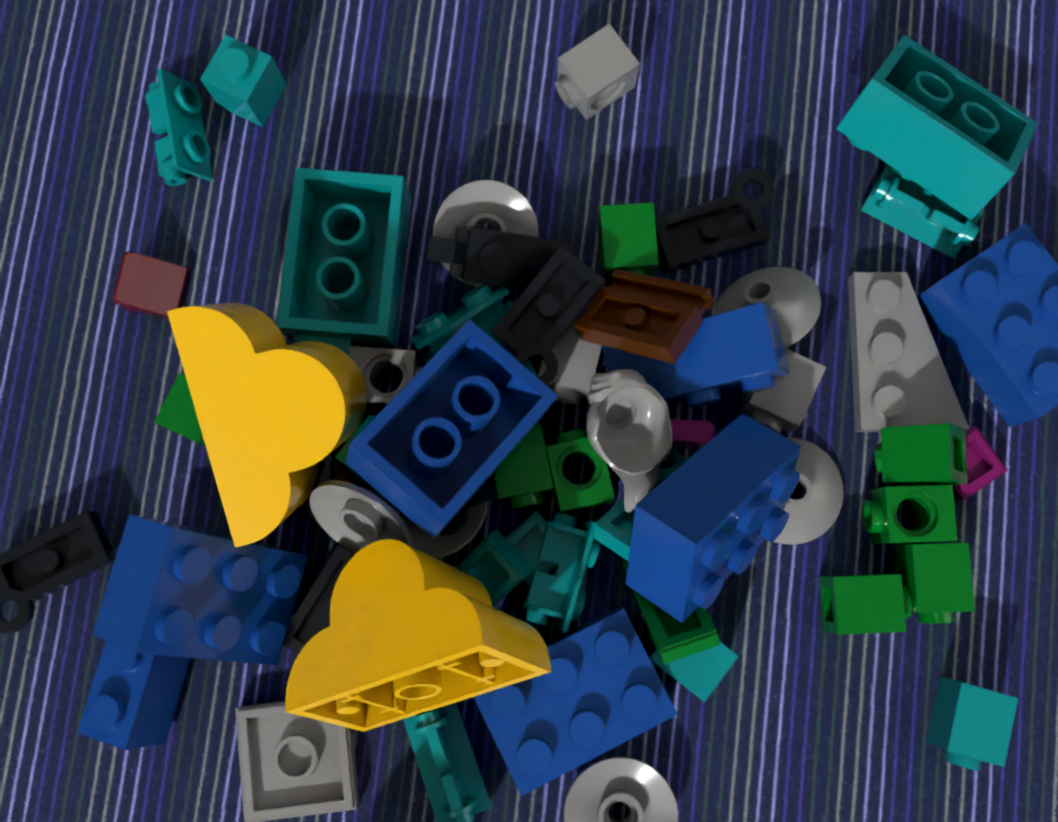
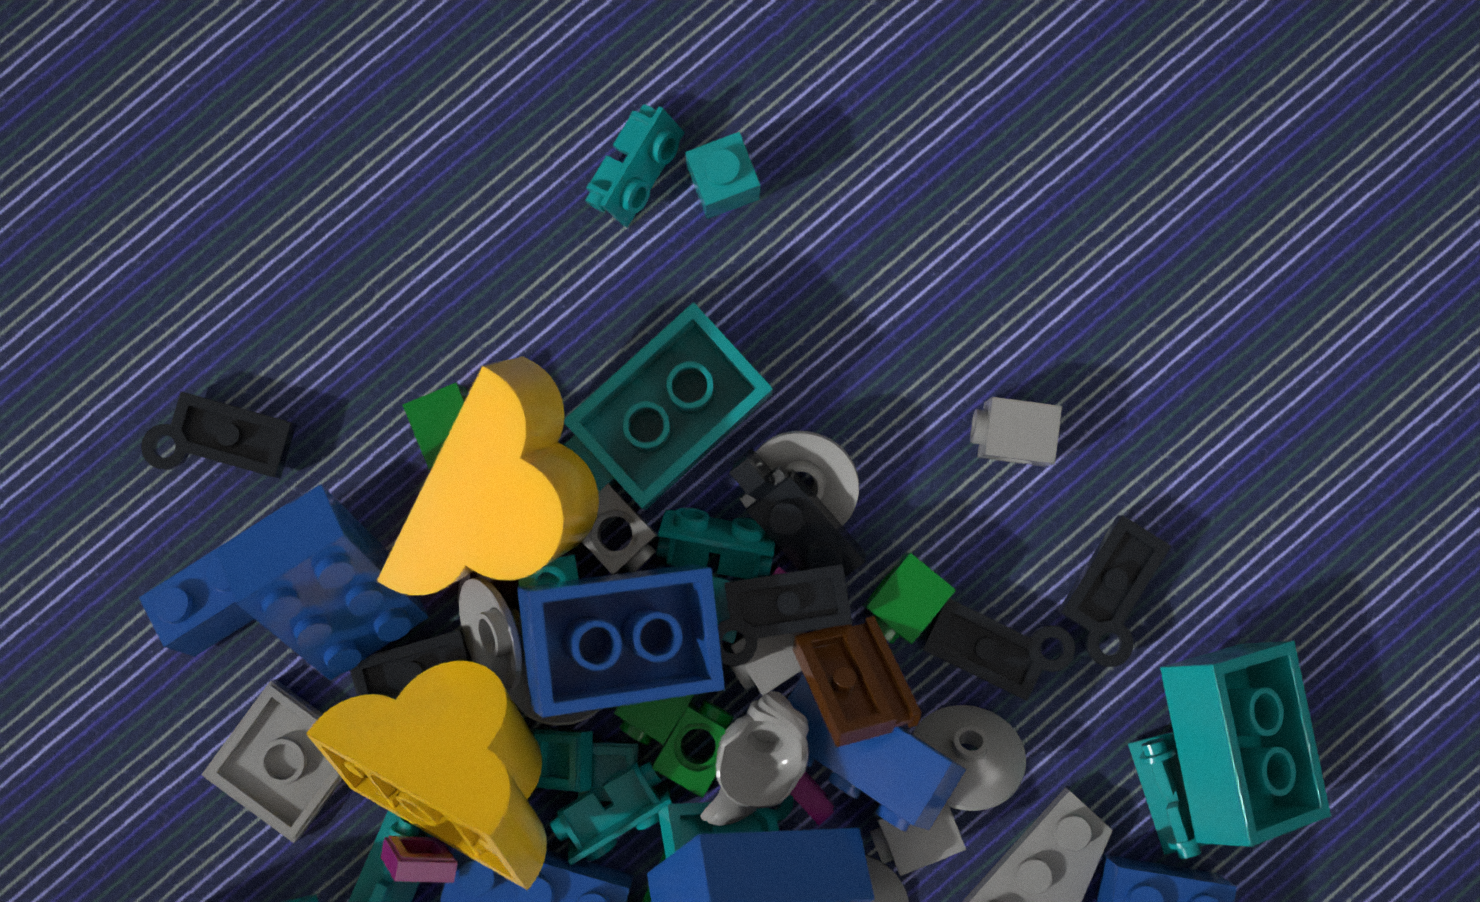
camera: 40 degrees right, 5 degrees up
dark red slope [113,251,189,318] -> none
none -> magenta tile [381,836,458,883]
none -> black hinge [1057,515,1171,667]

